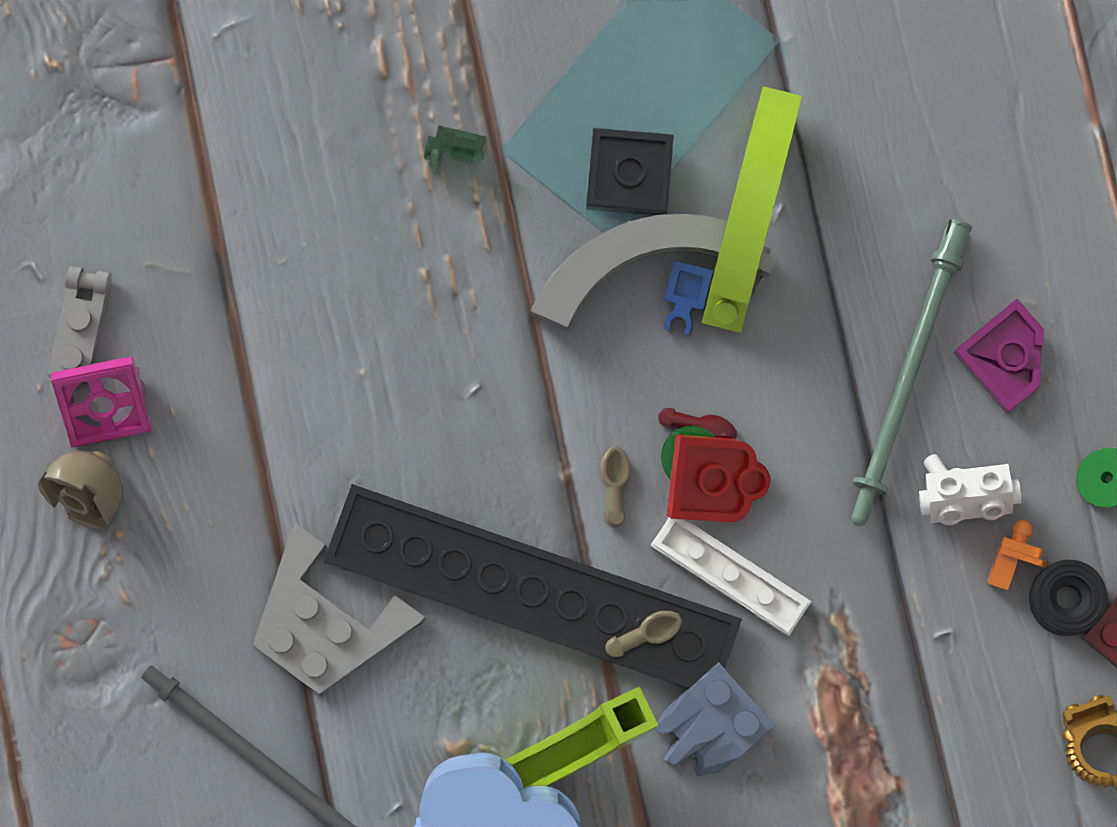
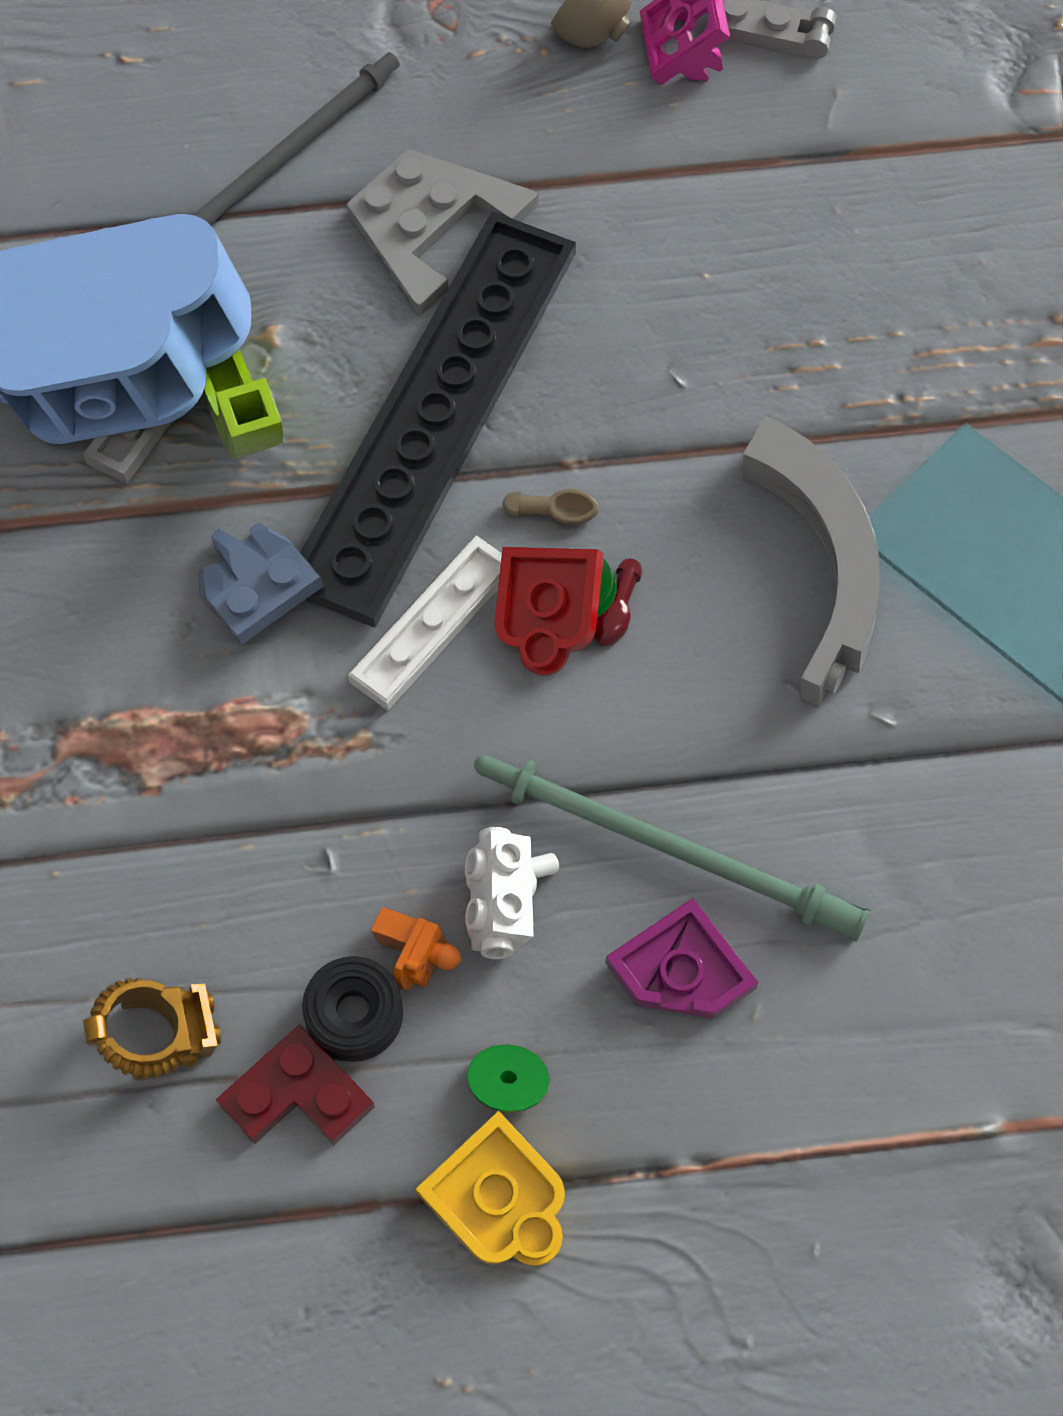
camera: 90 degrees right, 15 degrees down
clear green bracket [424,125,487,174] -> none
black plate [586,128,674,216] -> none
dark tan piece [605,611,682,658] -> none
blue plate [664,261,714,335] -> none
lime arch [702,86,802,333] -> none

